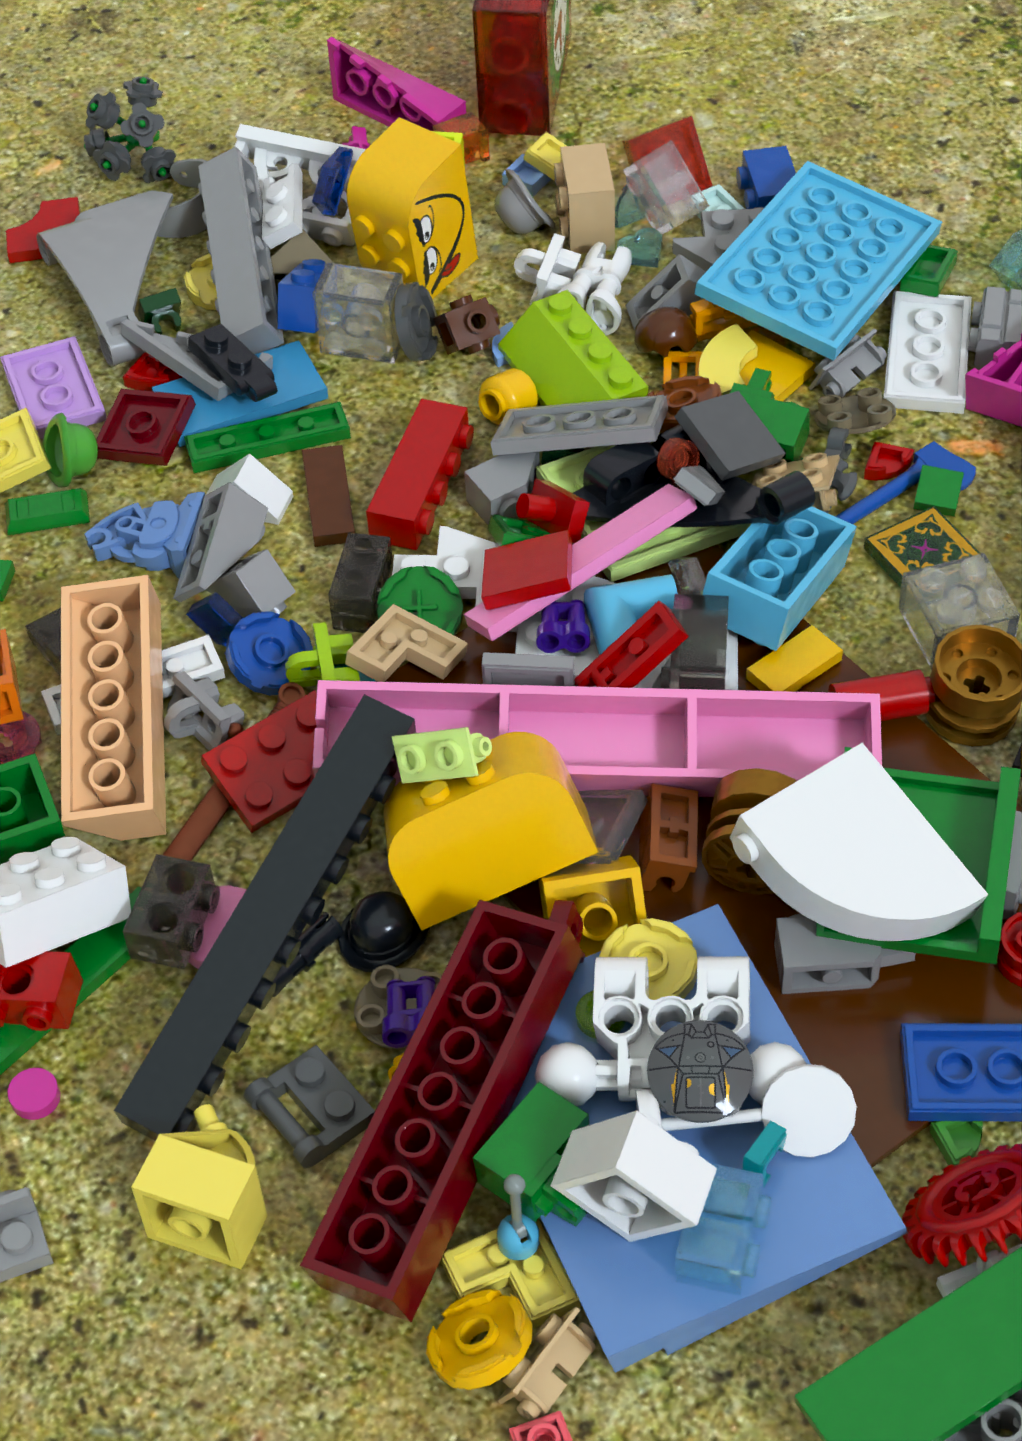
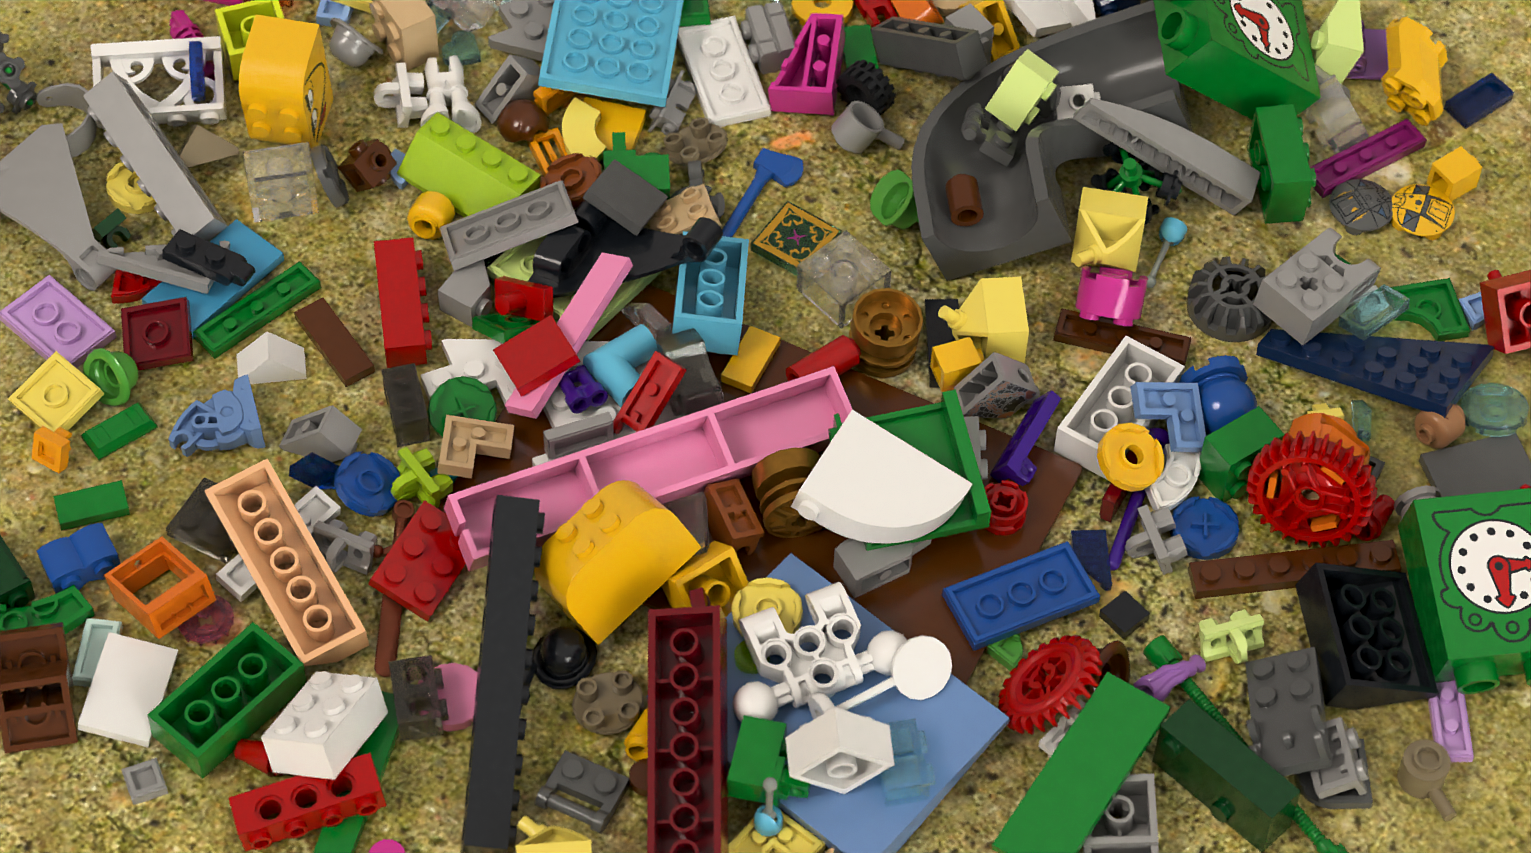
camera: 30 degrees left, 5 degrees up
light grey slope [173,482,268,603] -> none
white hinge [262,162,303,249] -> none
blue brick [277,259,338,333] -> none
dark purple piece [382,976,436,1048] -> none
yellowish green hinge [392,727,492,784] -> none
dark grey dish [647,1020,753,1123] -> none
clear red tile [657,437,699,481] -> none
light grey tile [673,465,725,506] -> none
teal tile [740,1120,787,1197] -> none
red tile [864,441,915,481] -> none
green tile [913,465,964,517] -> none

